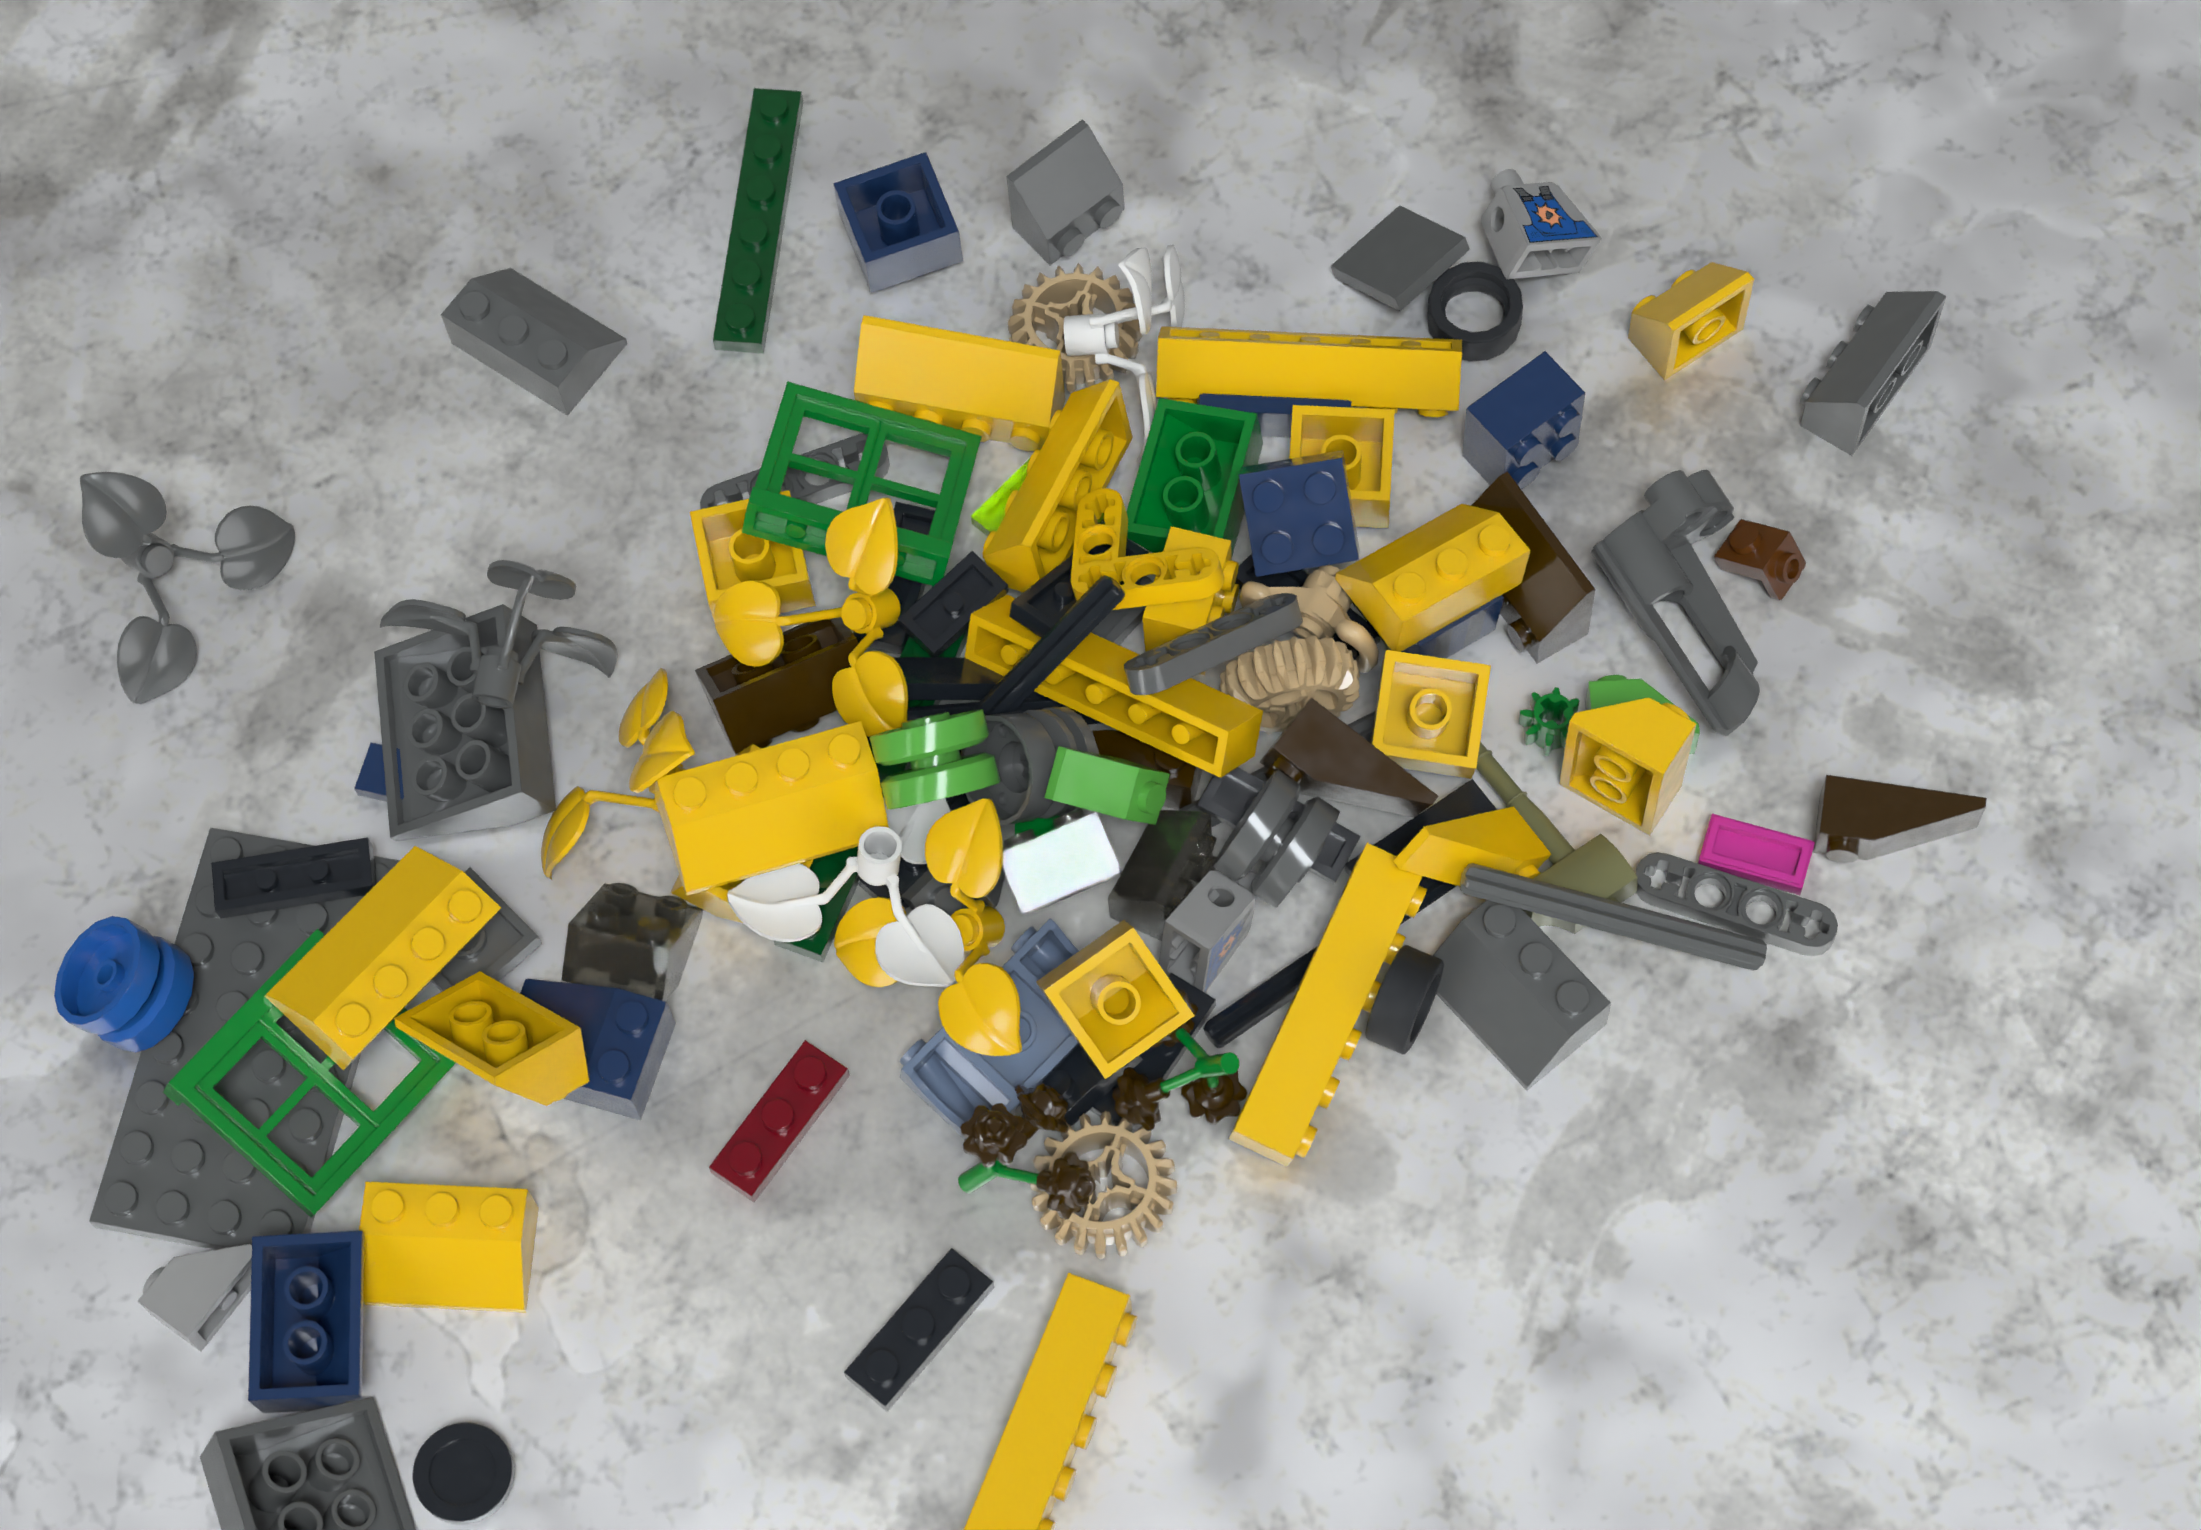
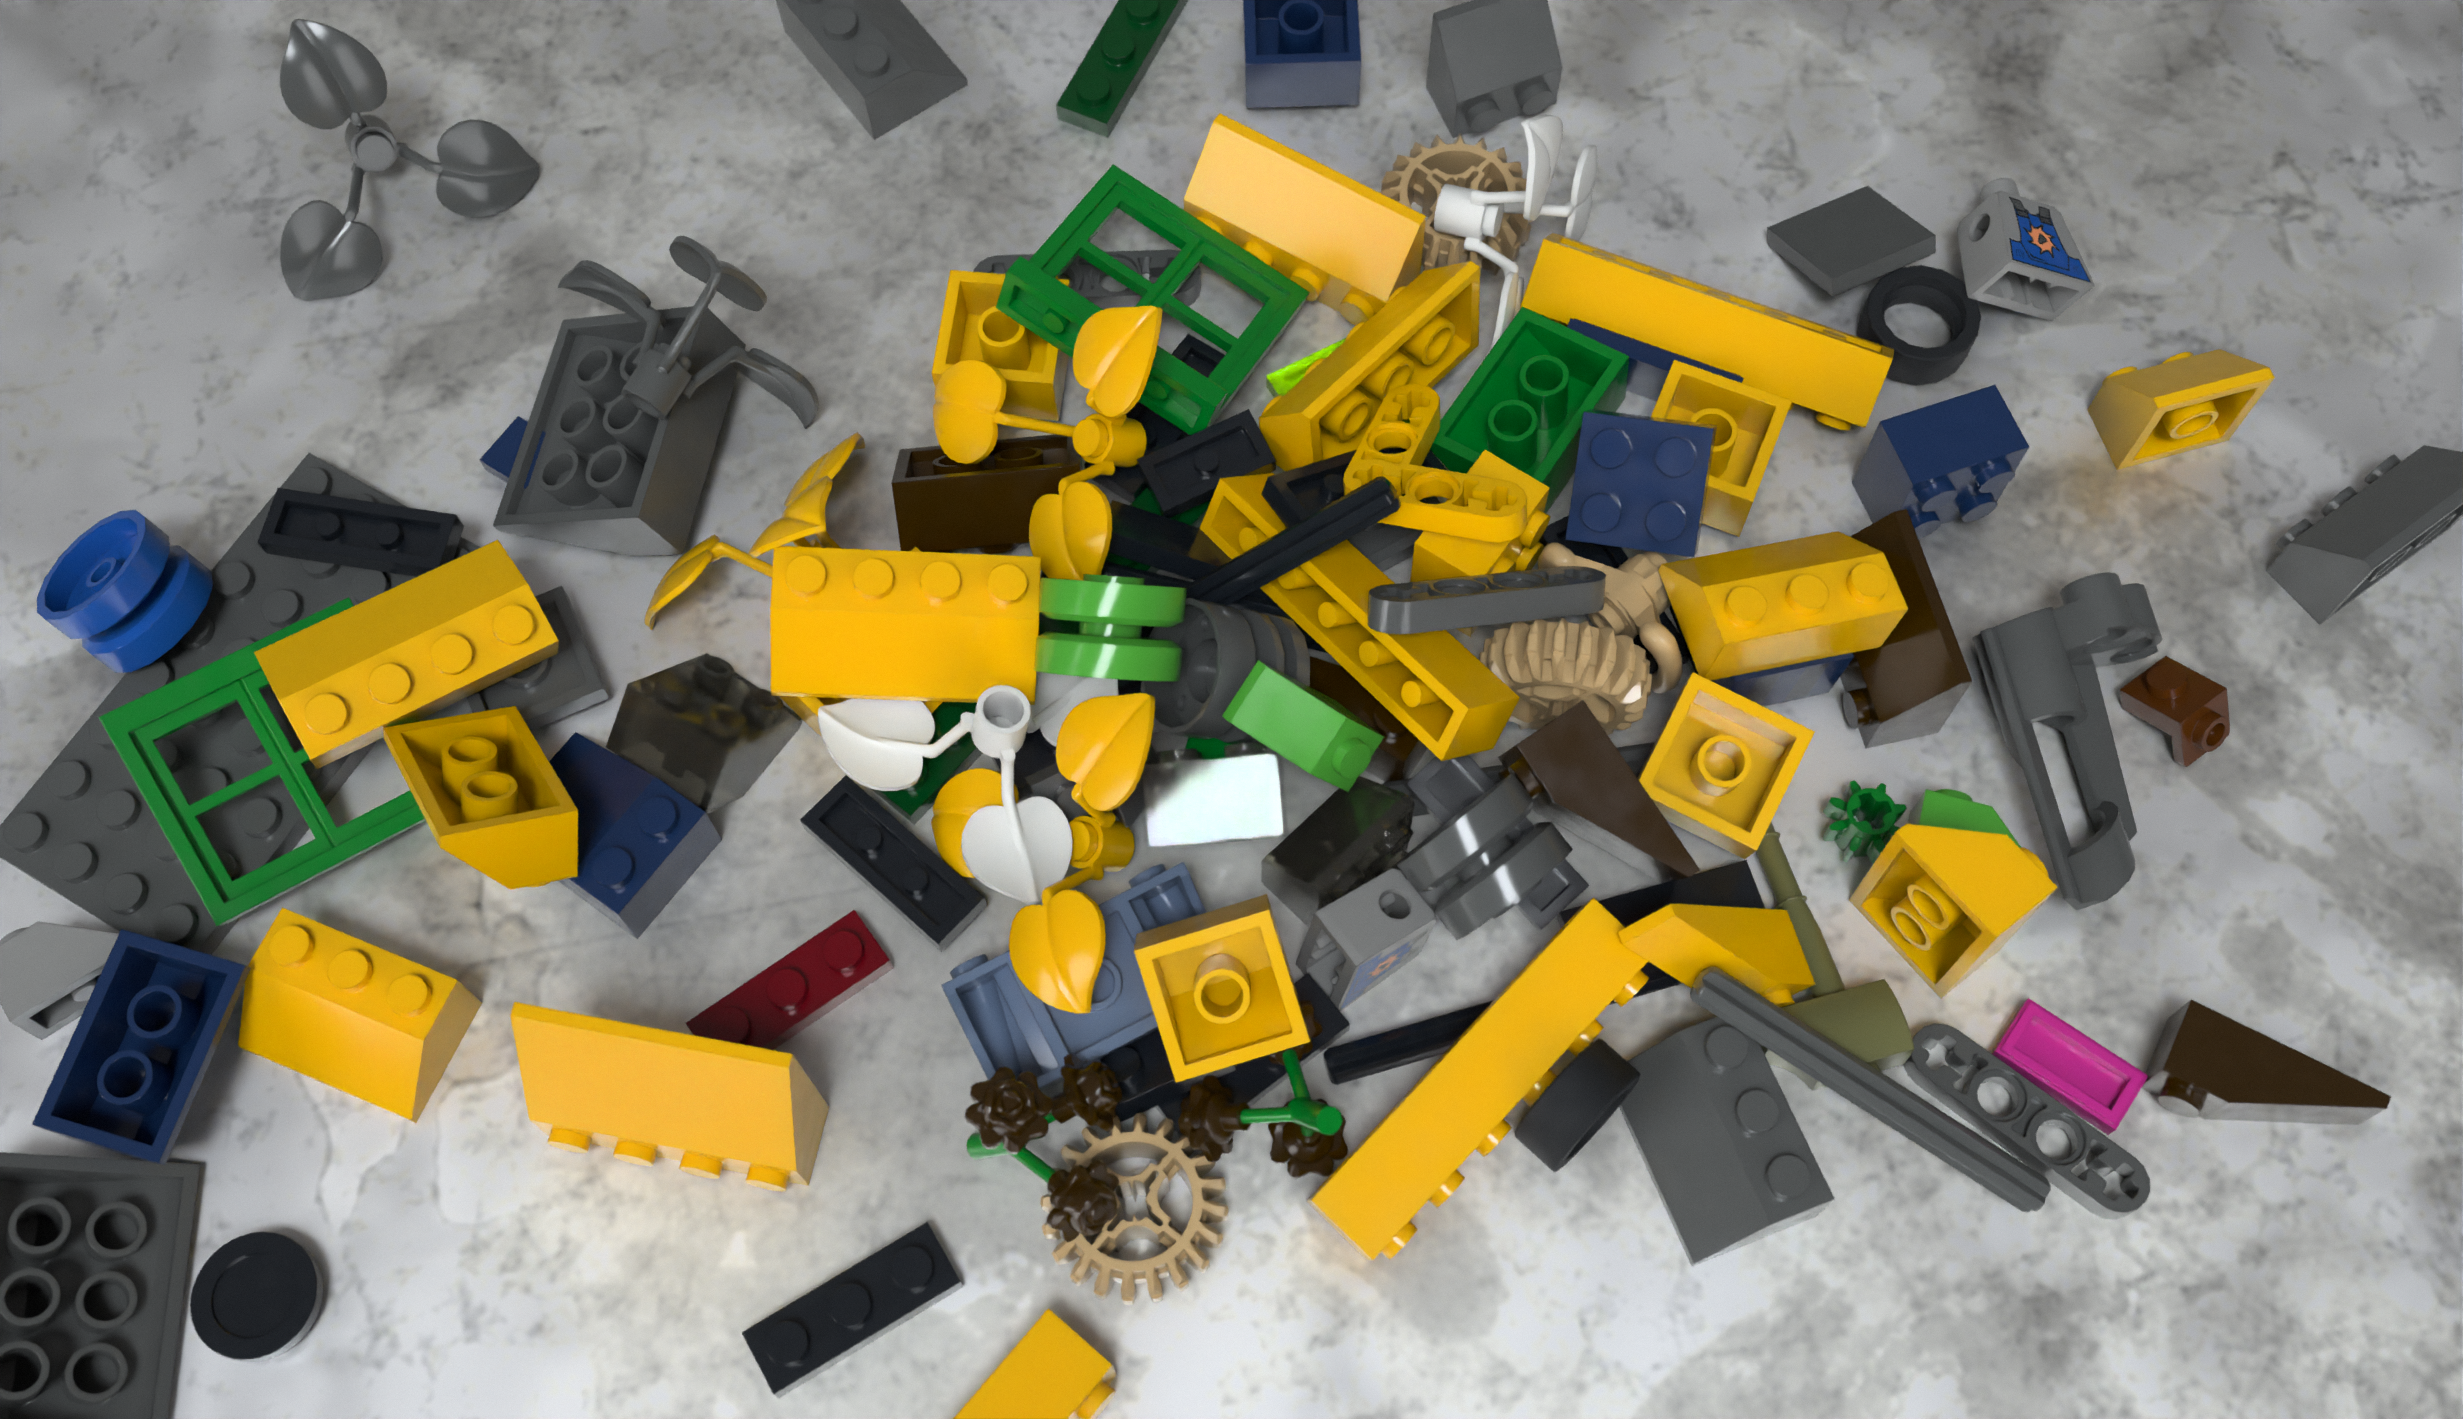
camera: 15 degrees right, 0 degrees up
none -> yellow slope [510,1002,829,1192]
none -> black plate [800,775,987,952]

